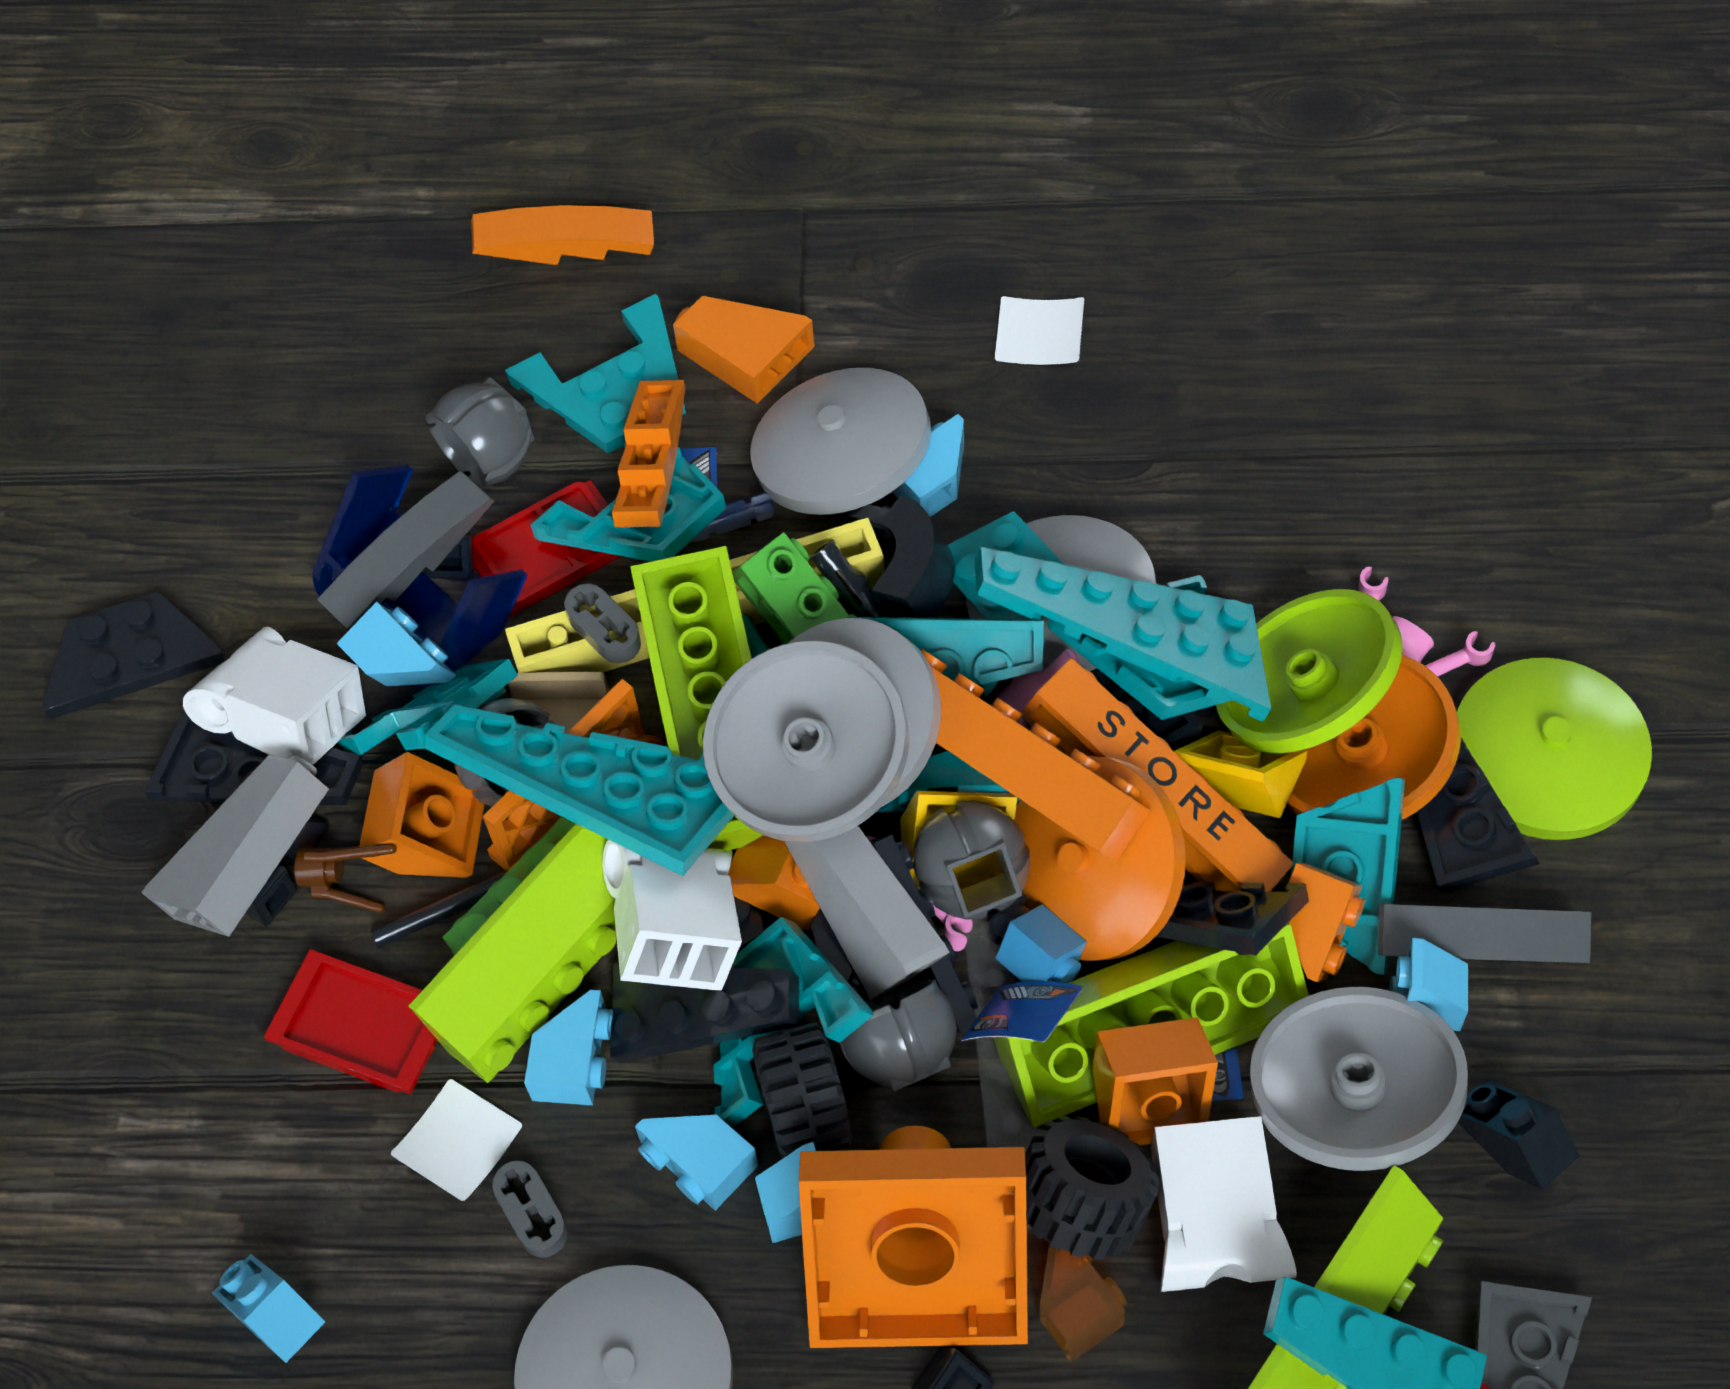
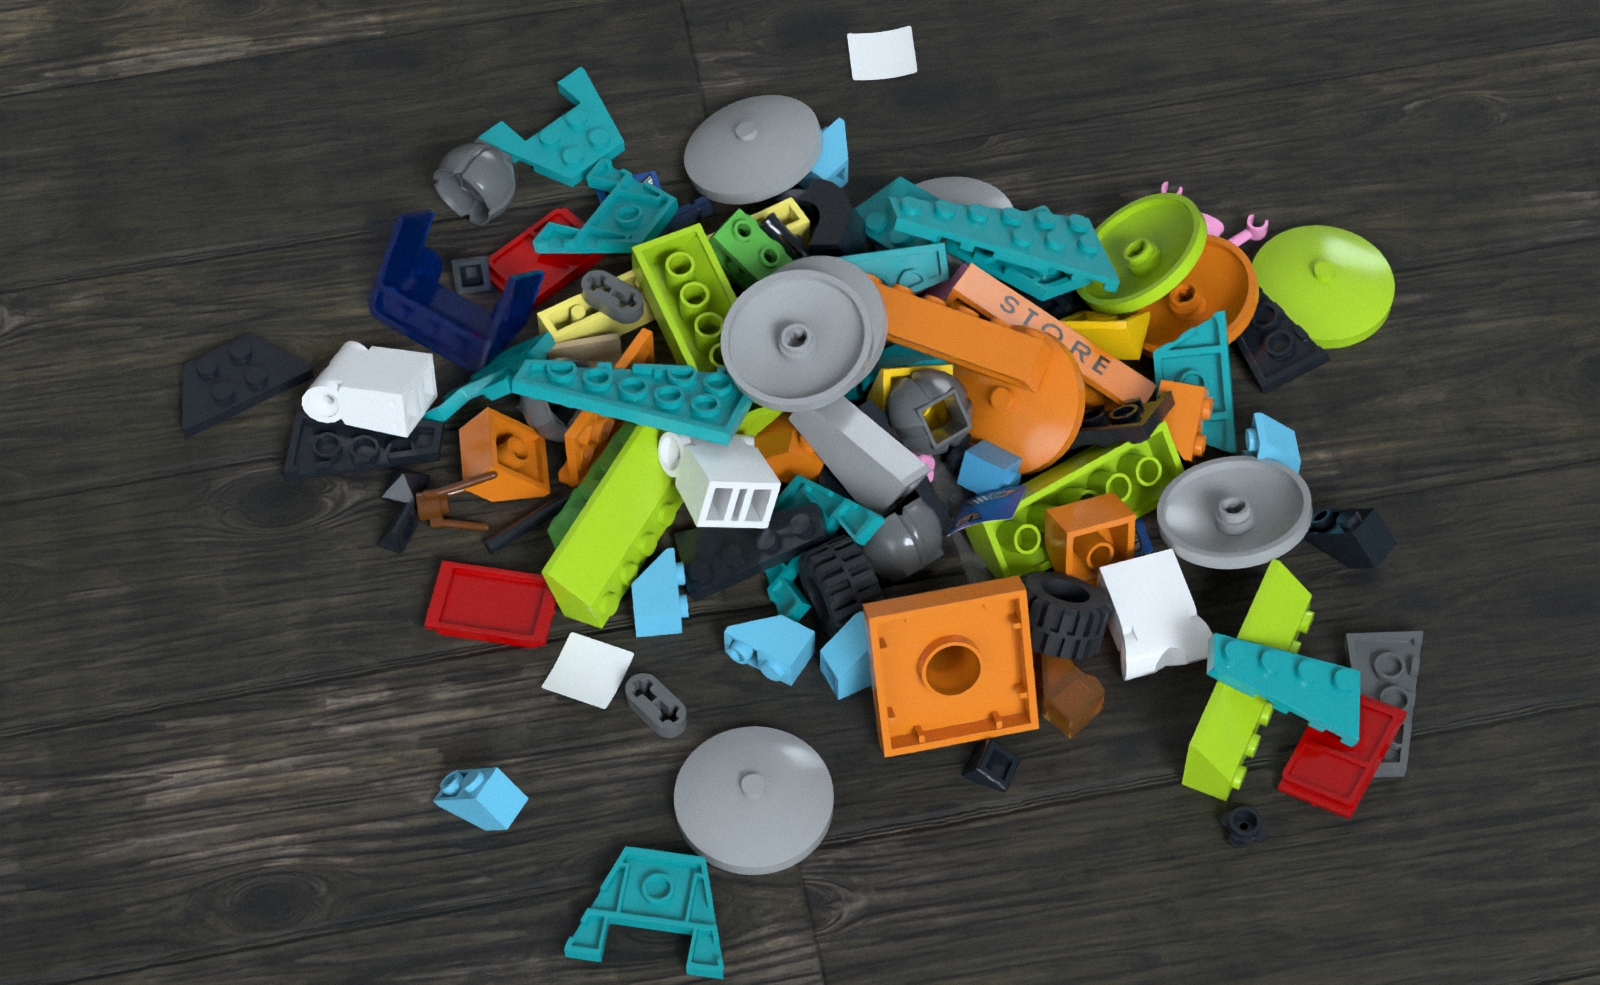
camera: 15 degrees left, 5 degrees down
light grey slope [142,755,329,937] -> none
dark grey slope [317,471,494,630] -> none
medium azure slope [337,602,456,686] -> none
orange slope [471,205,654,265] -> none
orange slope [612,380,685,528] -> none
orange slope [673,296,815,404] -> none
dark grey slope [1378,904,1591,963] -> none

